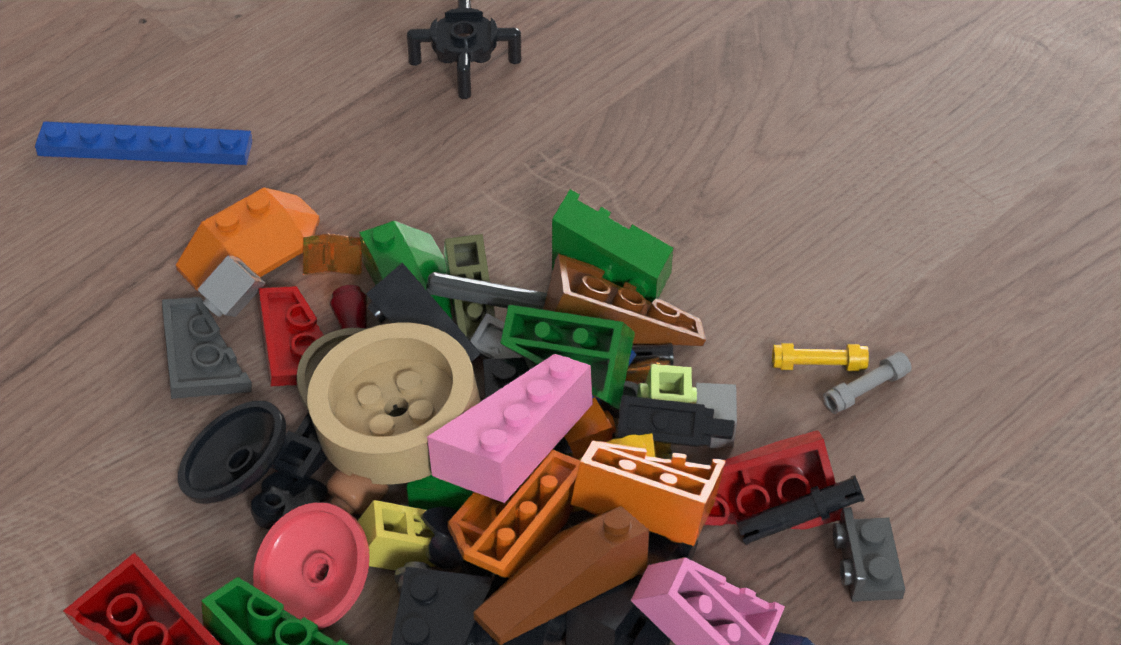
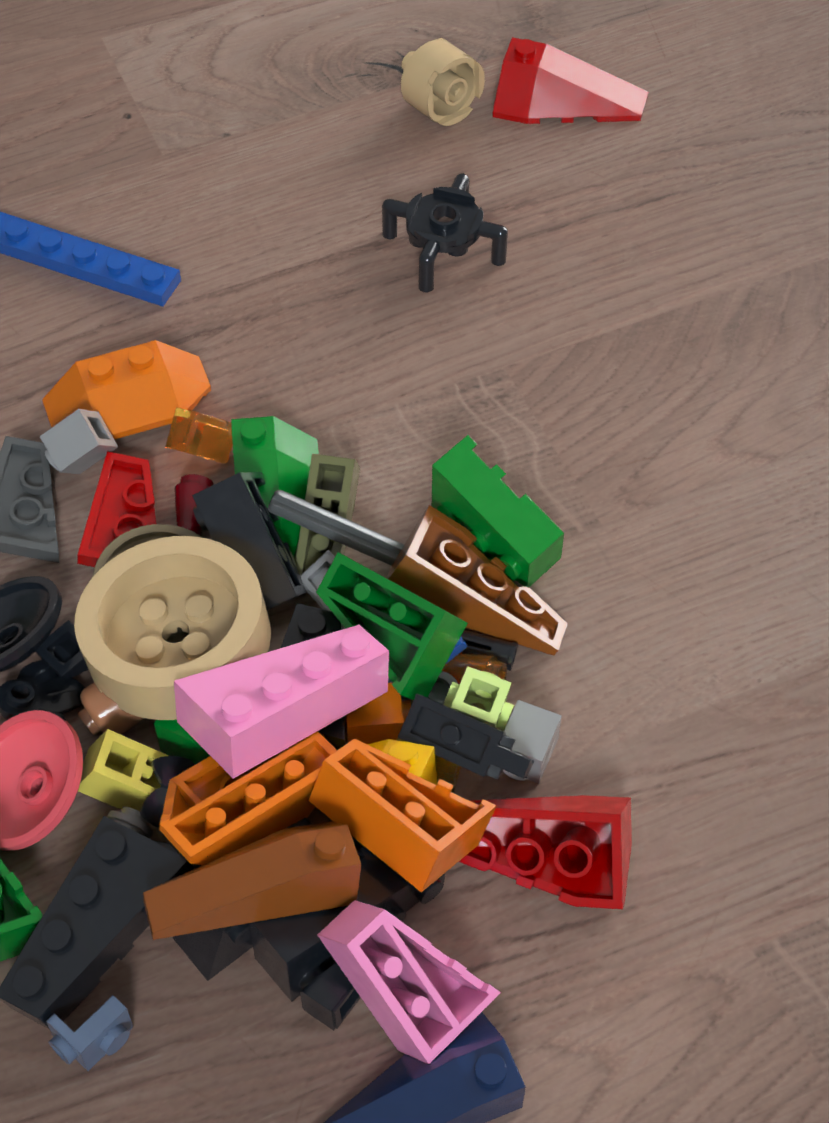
camera: 20 degrees right, 5 degrees up
black pin [736,475,865,545] -> none
yellow bar [772,343,869,371] -> none
light grey bar [823,352,912,414] -> none
dark grey bracket [832,507,905,602] -> none

